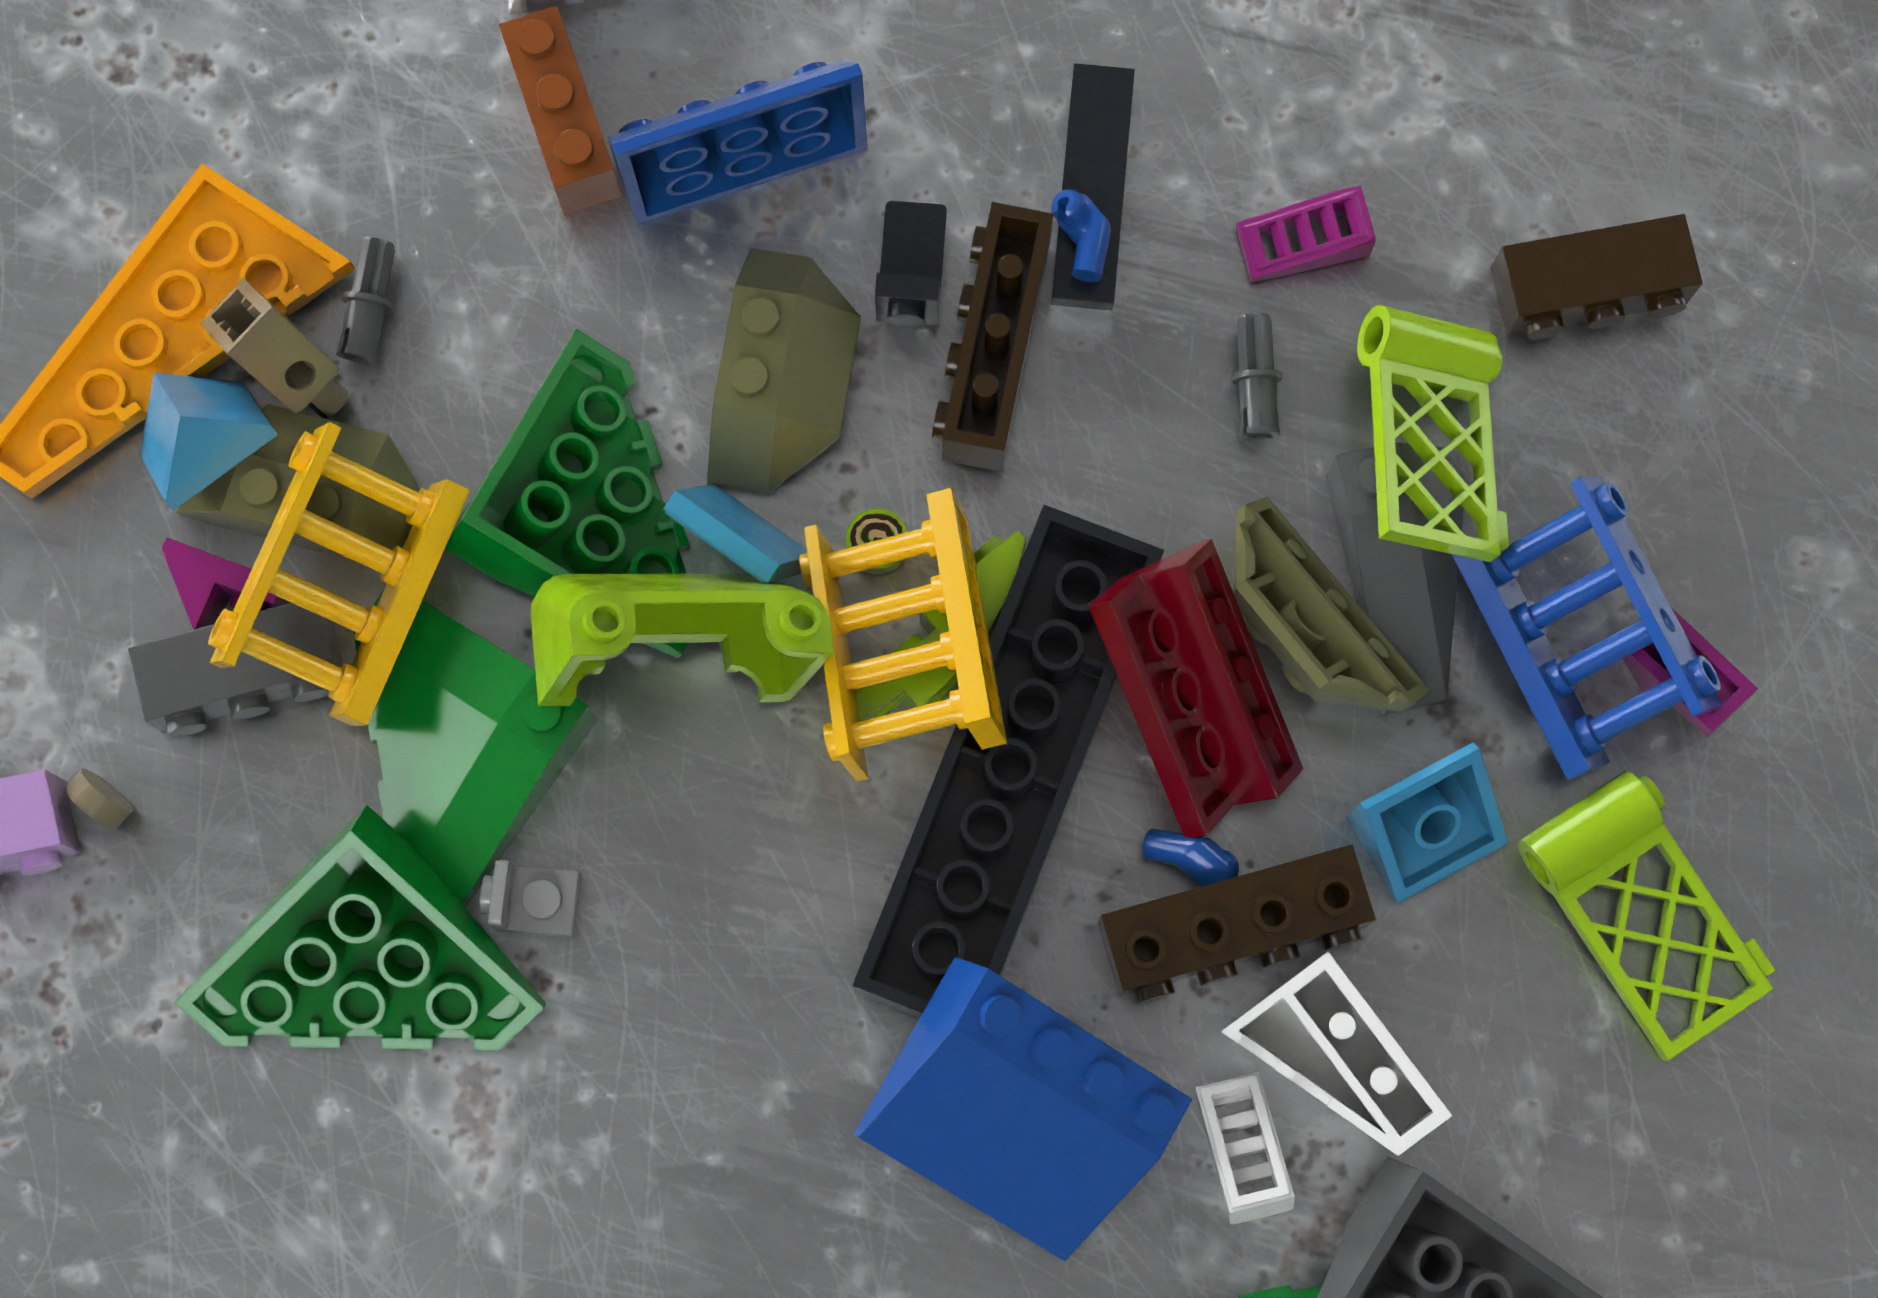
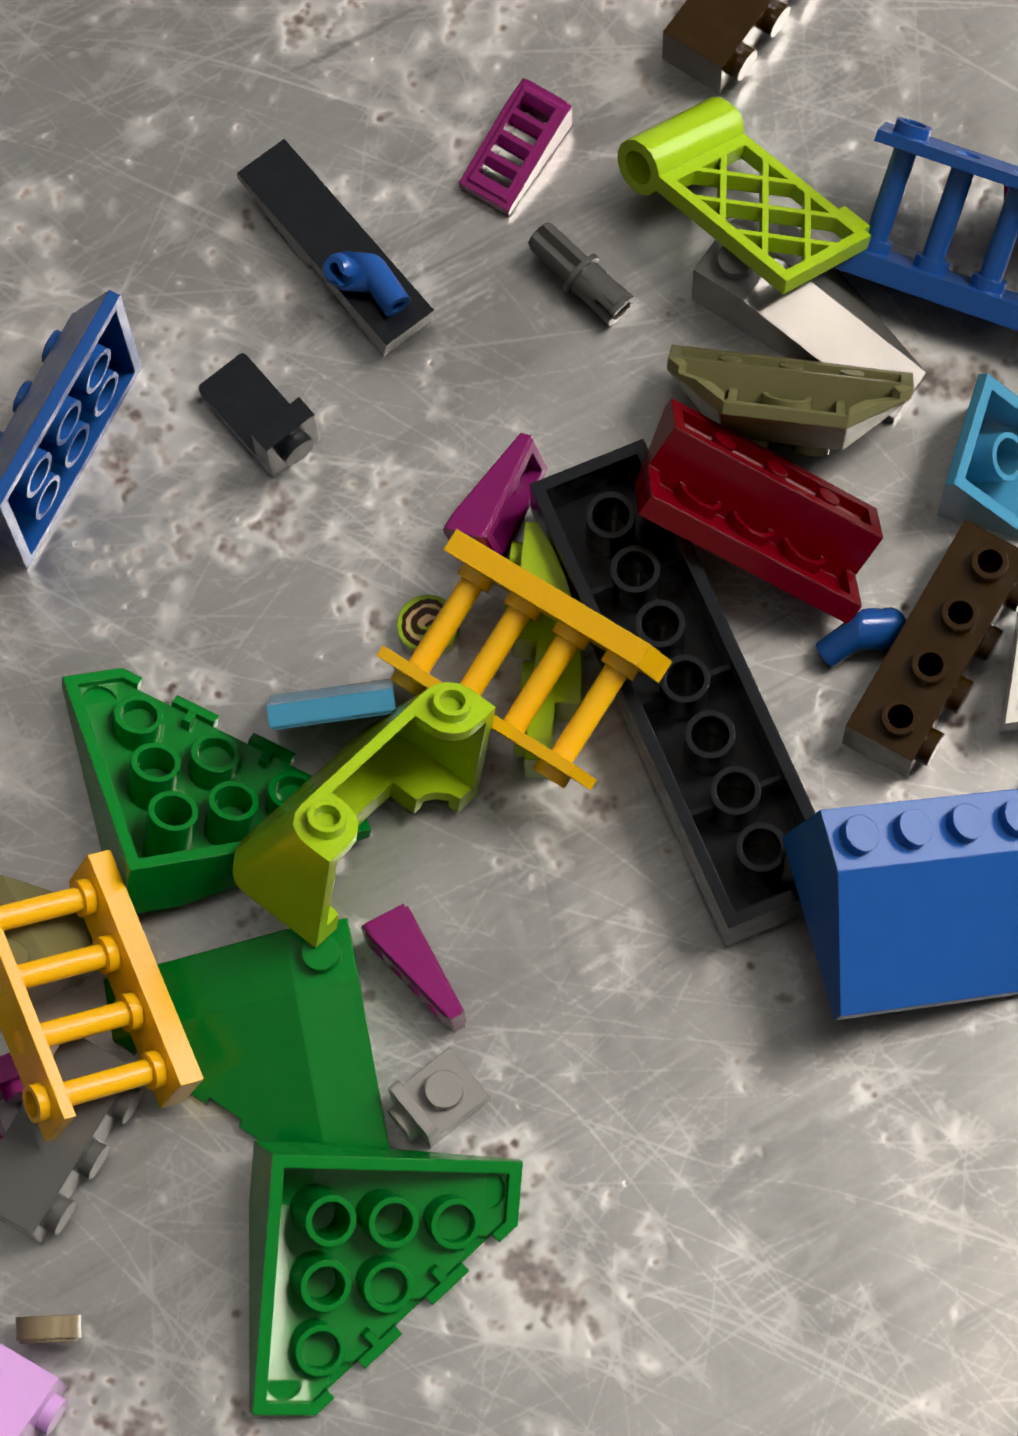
camera: 40 degrees left, 5 degrees down
olive wedge [707,248,861,495] -> none
dark brown brick [932,202,1054,472] -> none
none -> magenta slope [361,904,466,1033]
none -> magenta slope [443,433,548,557]

